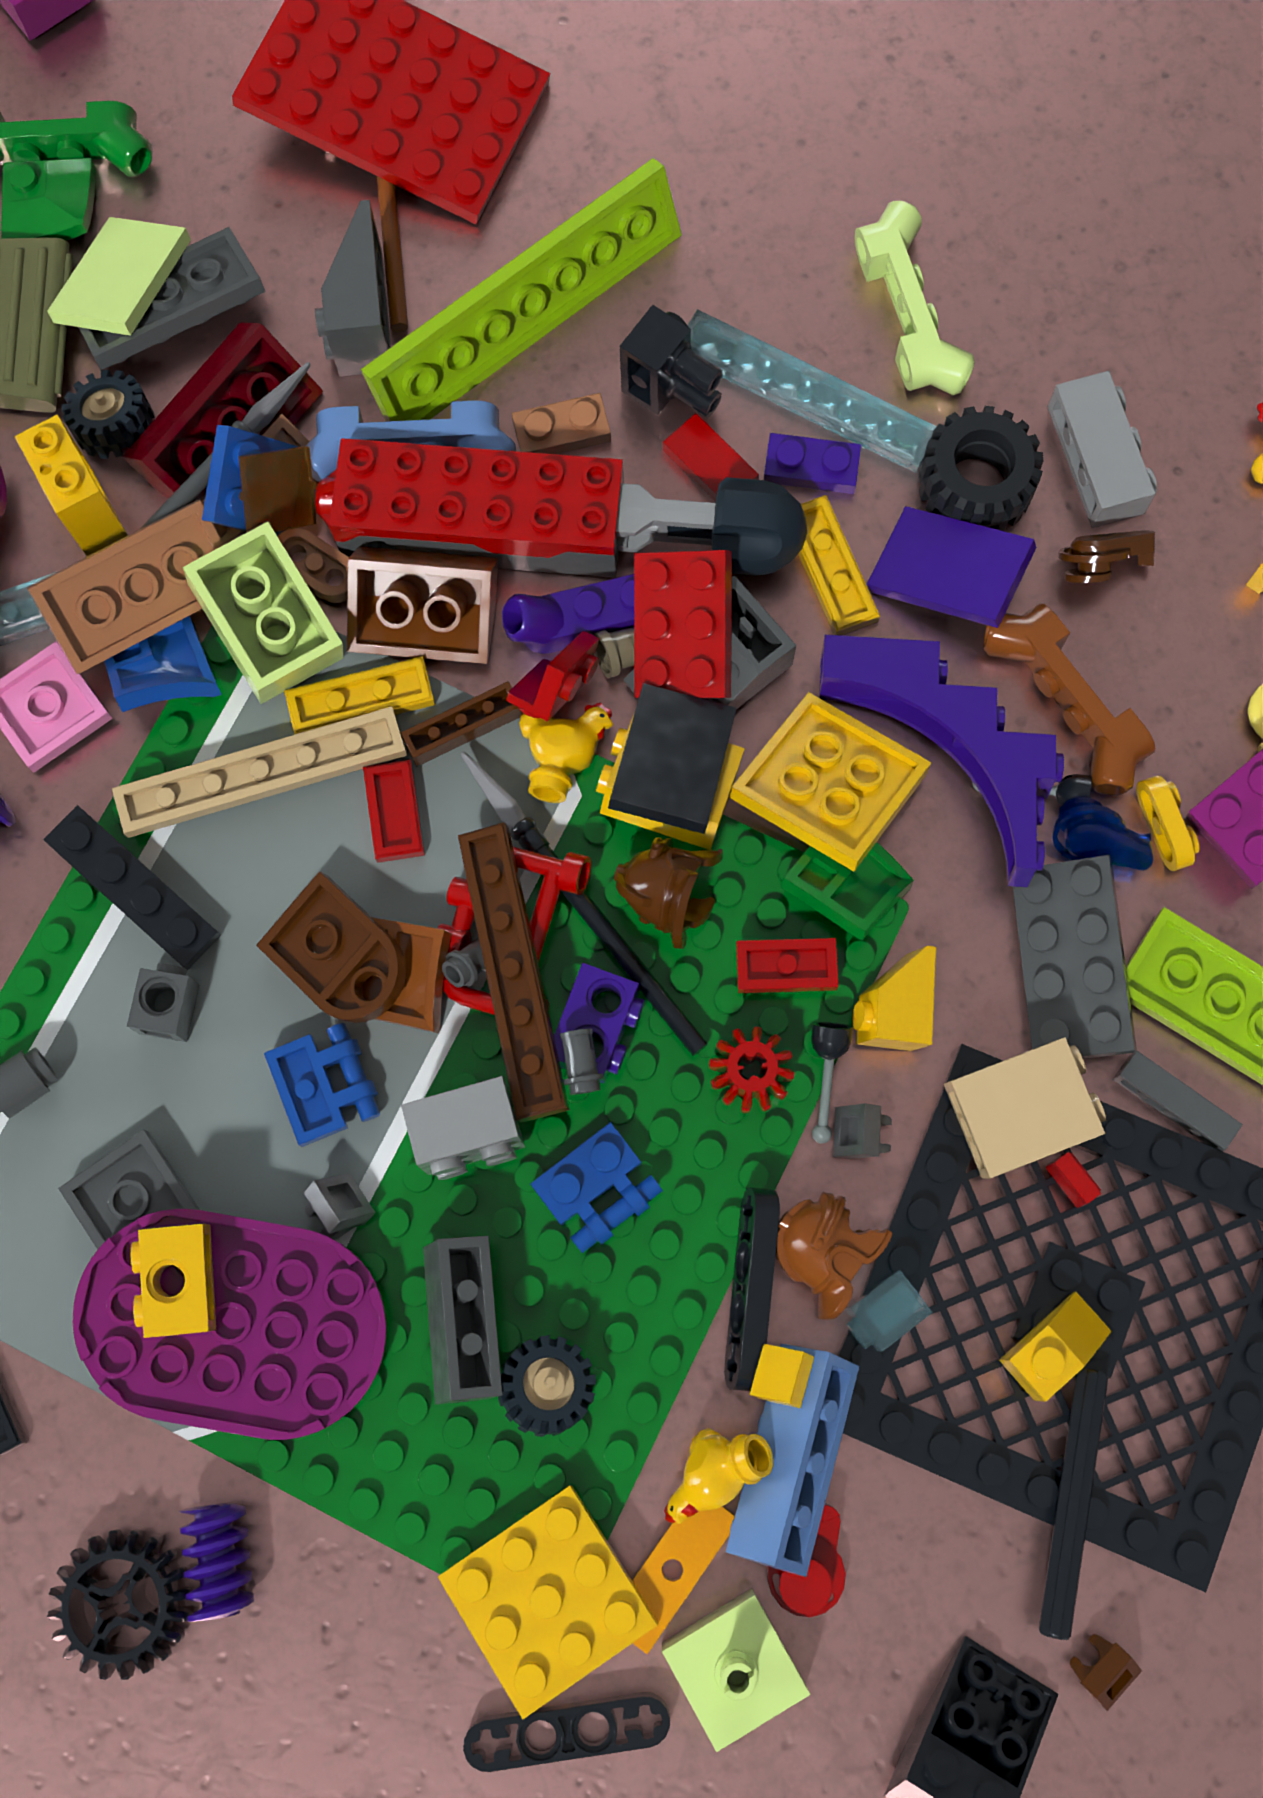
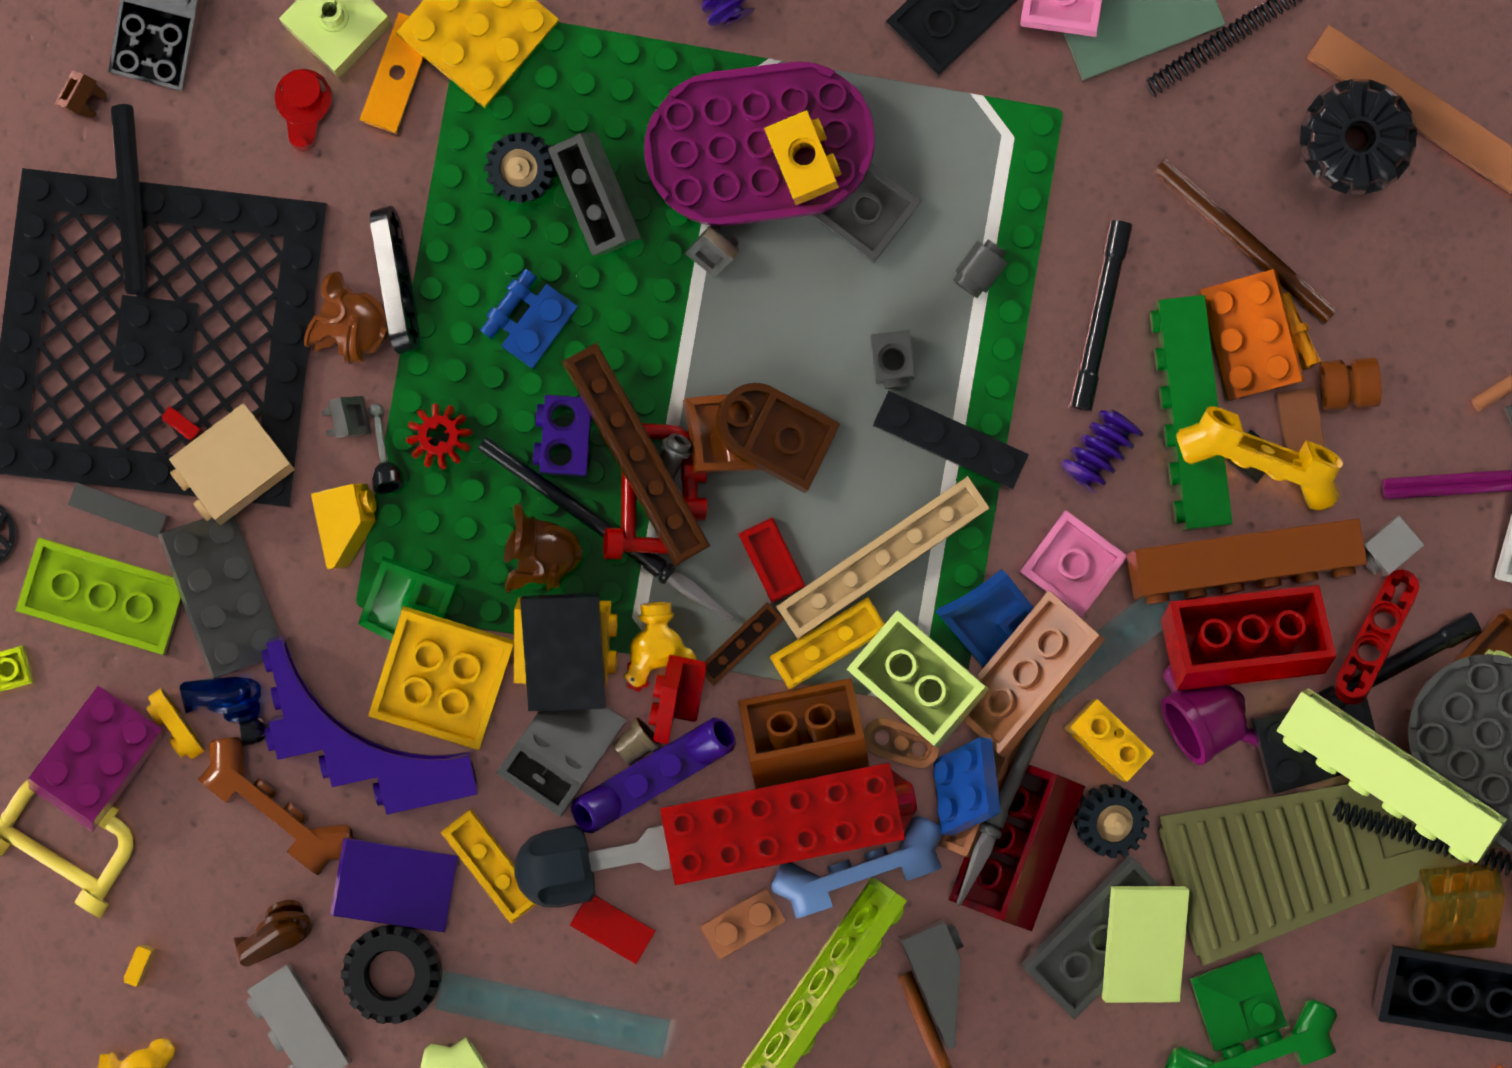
camera: 155 degrees right, 10 degrees up
clear orange piece [238,446,317,533] -> none
blue plate [264,1023,380,1147] -> none
light grey brick [401,1076,525,1180] -> none
dark grey pin [560,1029,604,1095] -> none
black brick [619,305,723,418] -> none
red plate [634,550,732,698] -> none
yellow animal [664,1428,773,1524] -> none
medium blue brick [726,1343,859,1577] -> none
red plate [736,938,838,993] -> none
yellow tile [749,1344,814,1408] -> none
dark purple plate [763,433,861,494] -> none
clear light blue brick [846,1270,933,1352] -> none
yellow slope [999,1291,1112,1402] -> none

